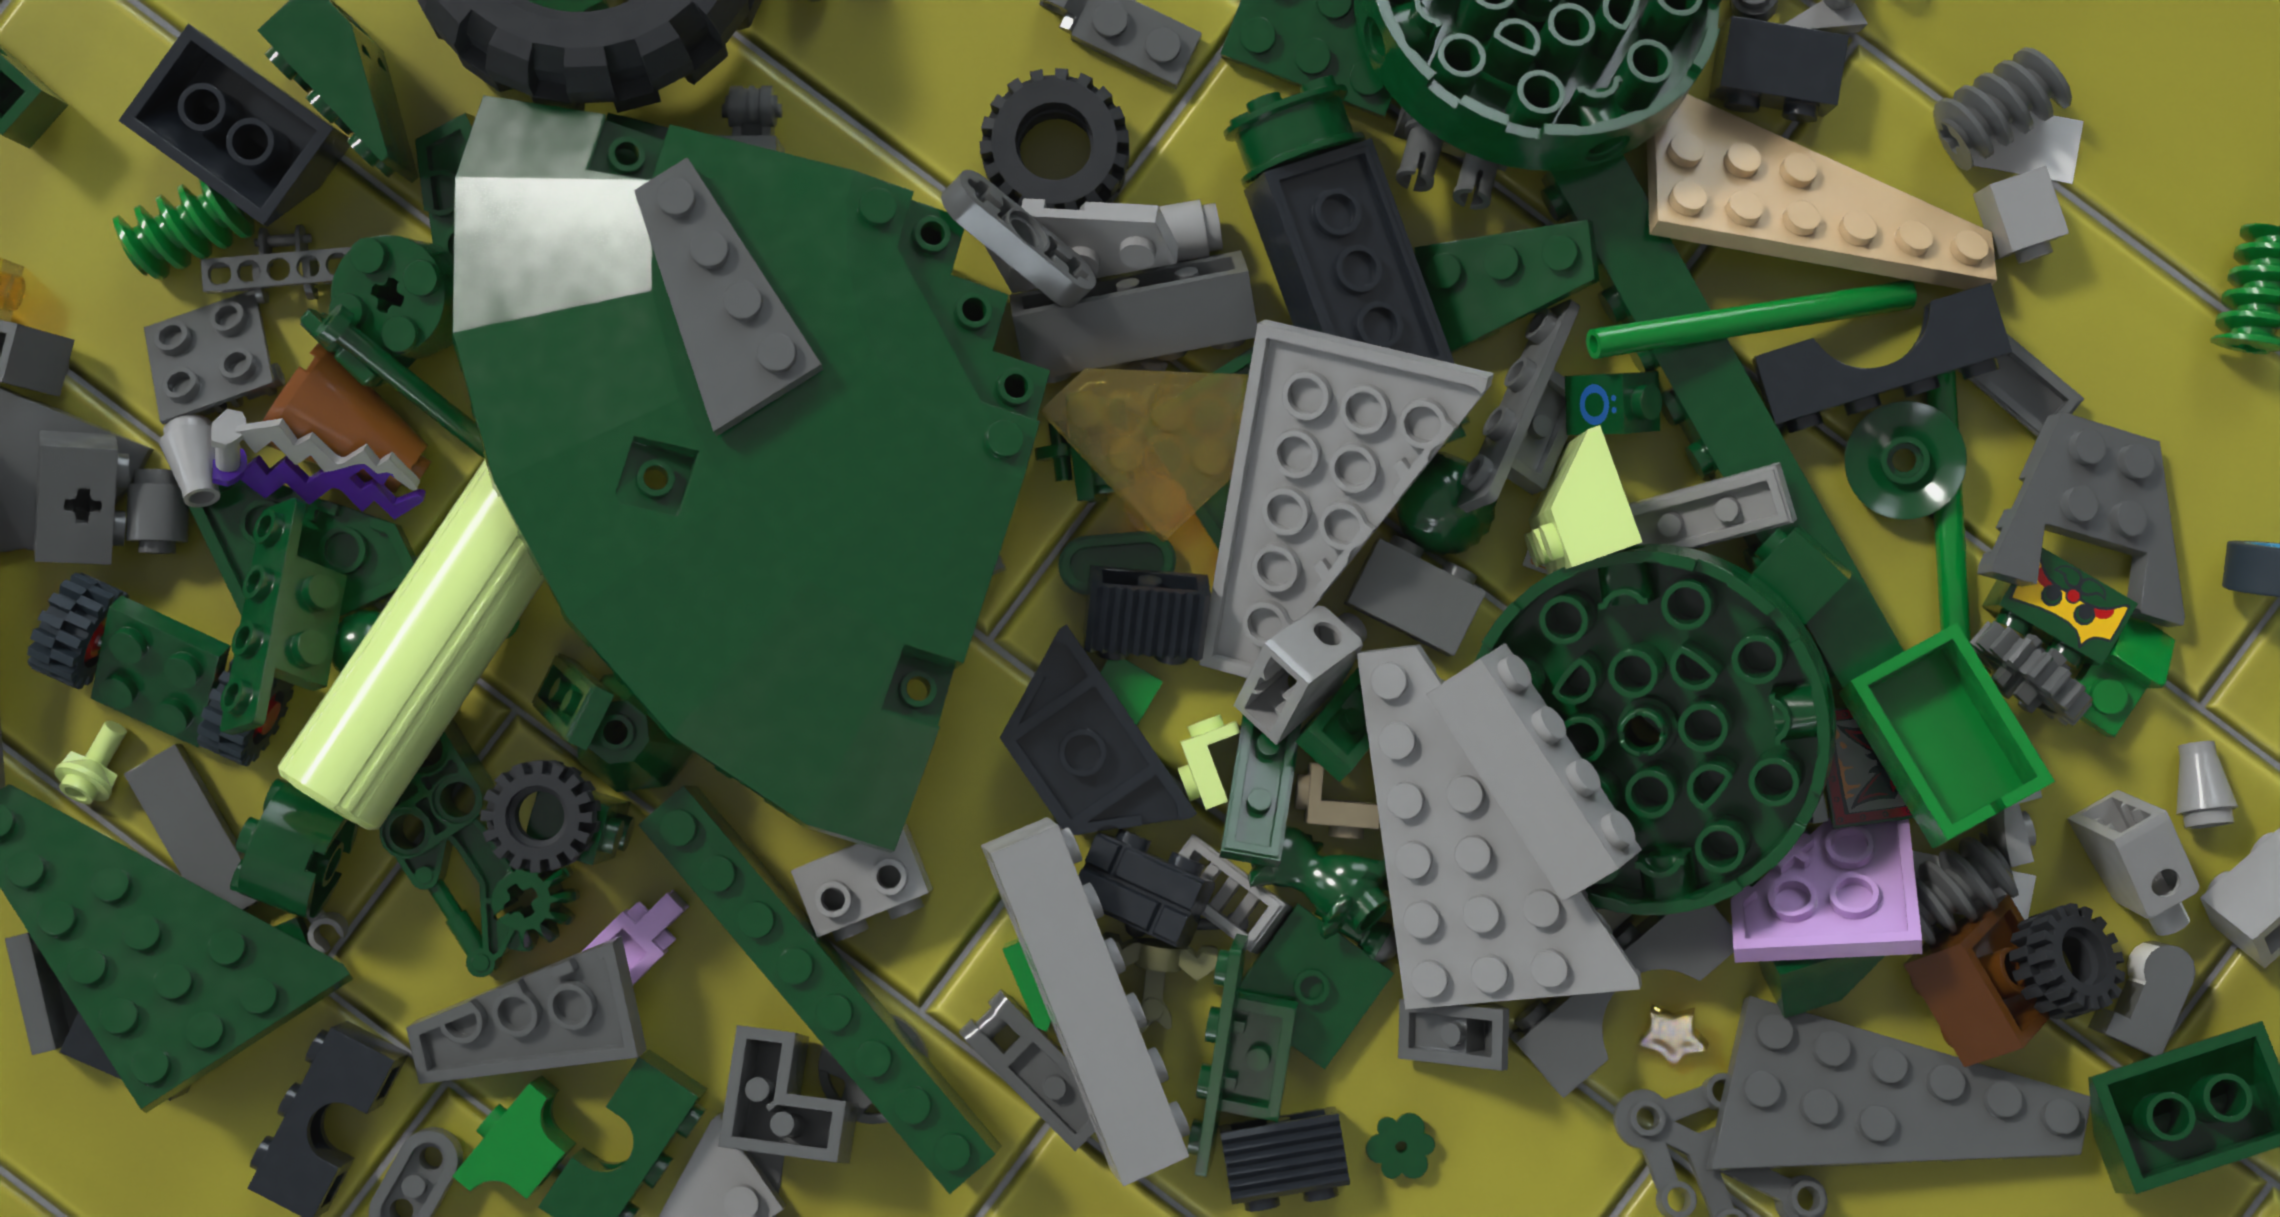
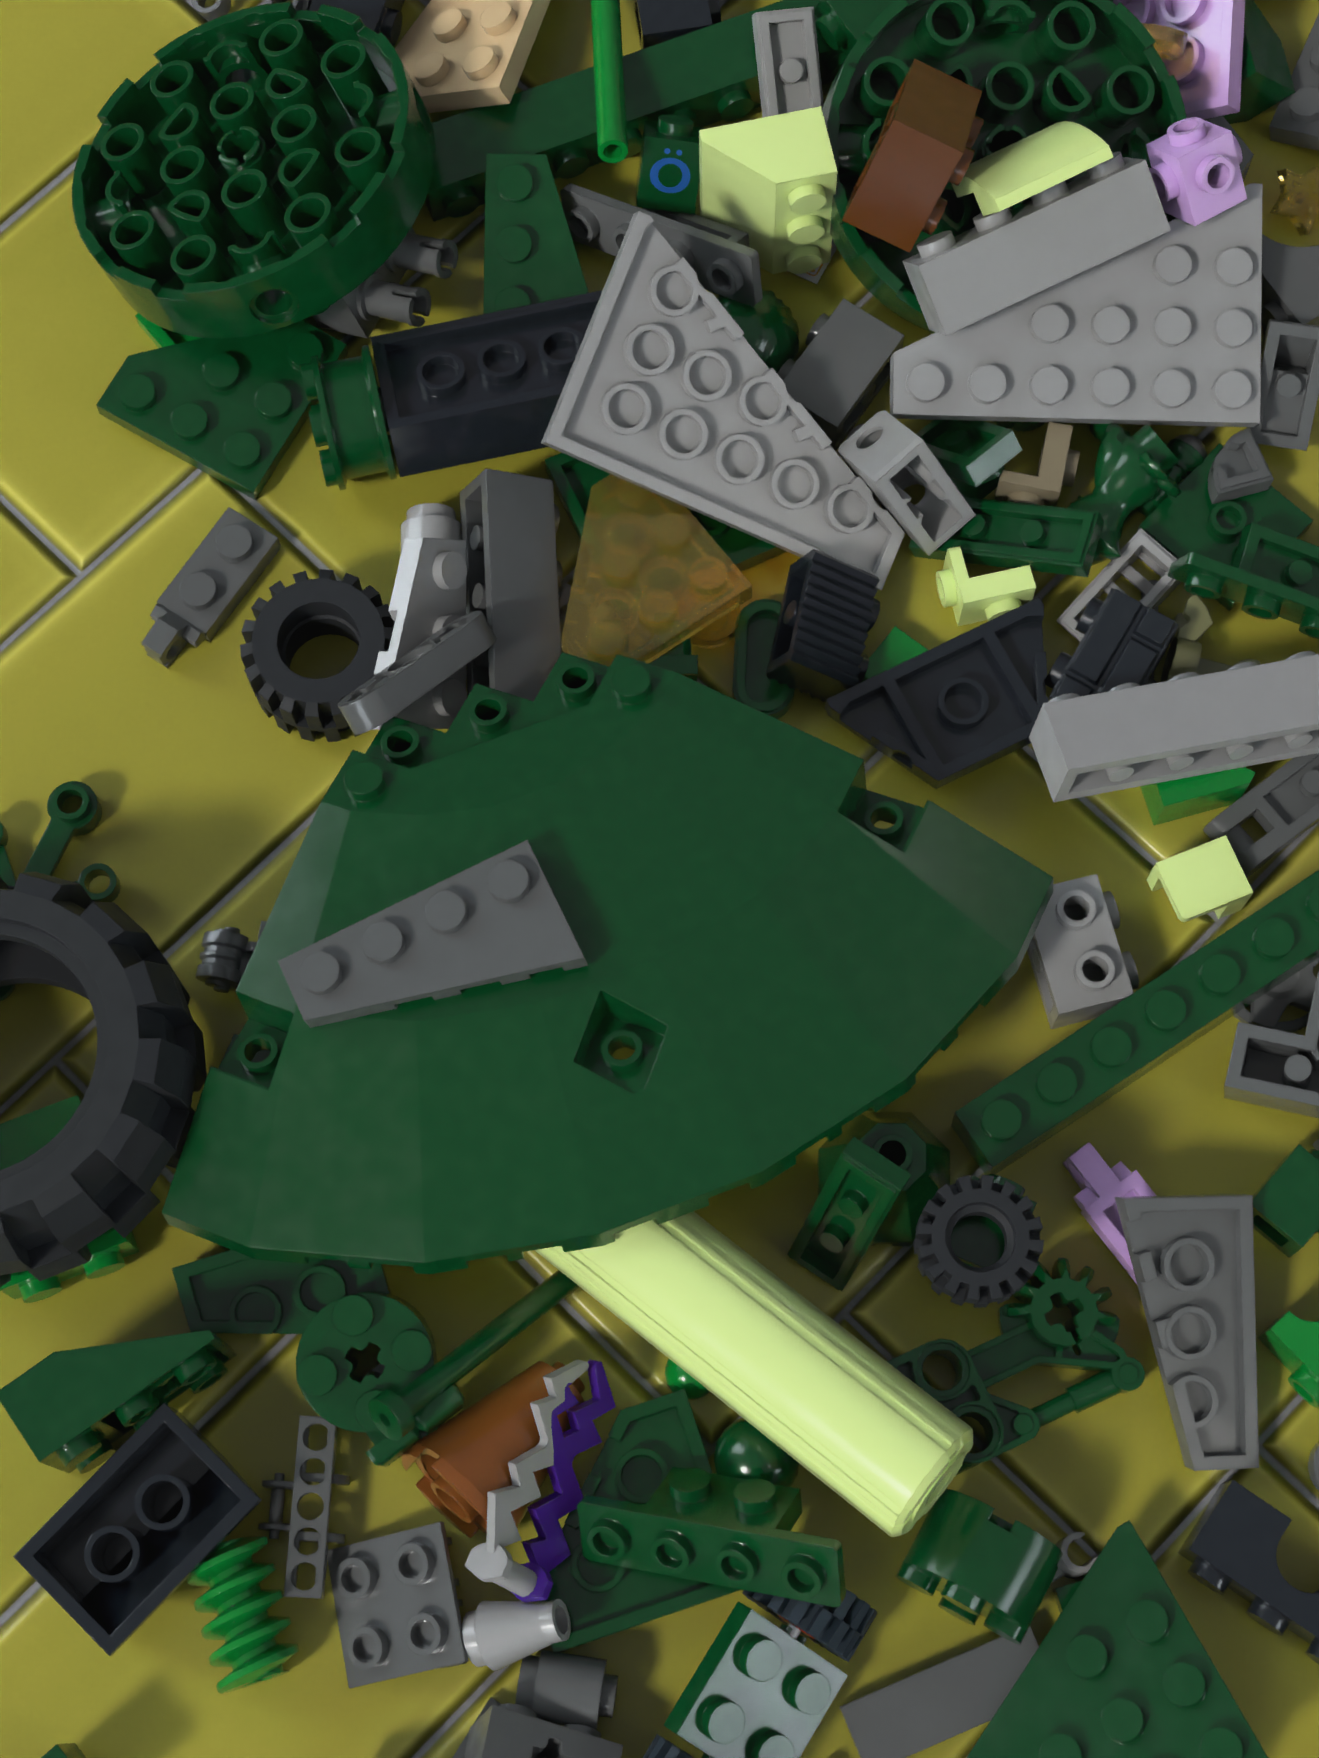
camera: 80 degrees left, 15 degrees down
none -> reddish brown brick [842,59,984,253]
none -> yellowish green slope [951,121,1113,216]
none -> clear yellow tile [1142,23,1188,60]
none -> lavender brick [1146,117,1247,226]
none -> yellowish green panel [1146,835,1254,922]
none -> dark grey tile [1208,428,1274,504]

